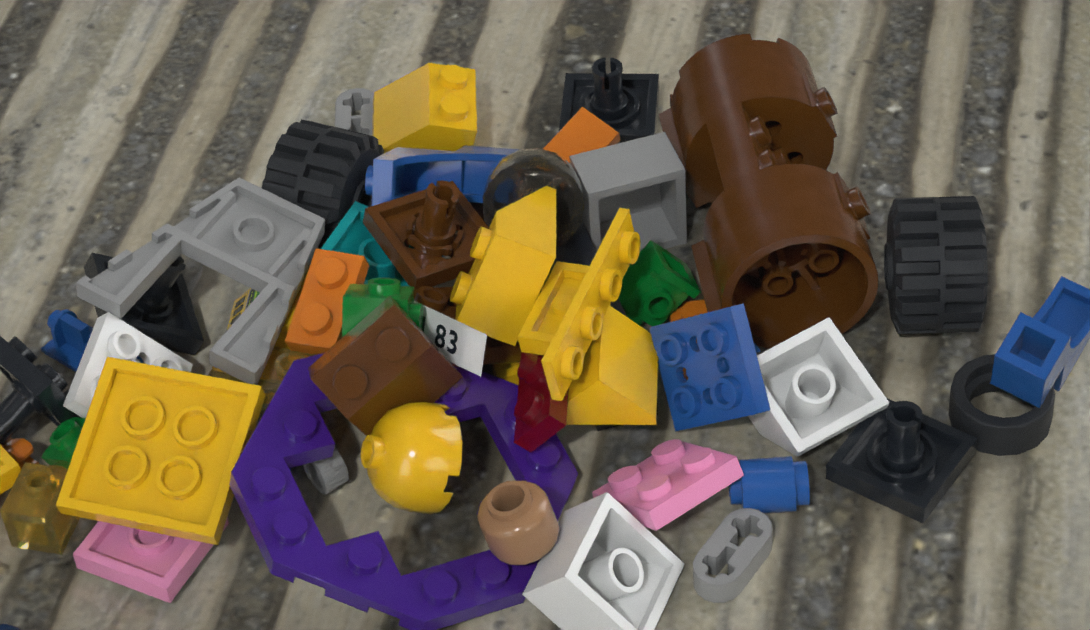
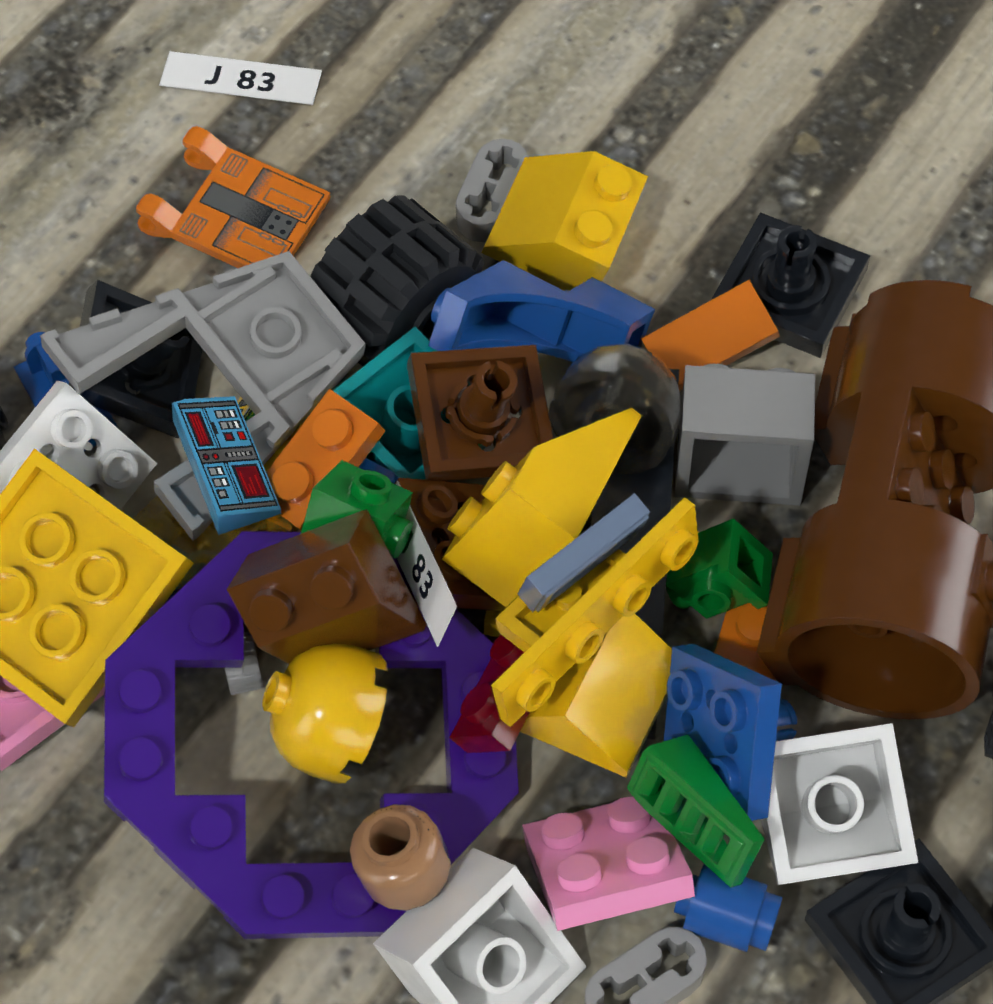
camera: 20 degrees right, 15 degrees up
none -> orange flag [136,126,330,268]
none -> white sticker [159,51,322,105]
none -> slope [172,396,281,535]
none -> sand blue tile [517,493,650,612]
none -> green slope [627,735,765,888]

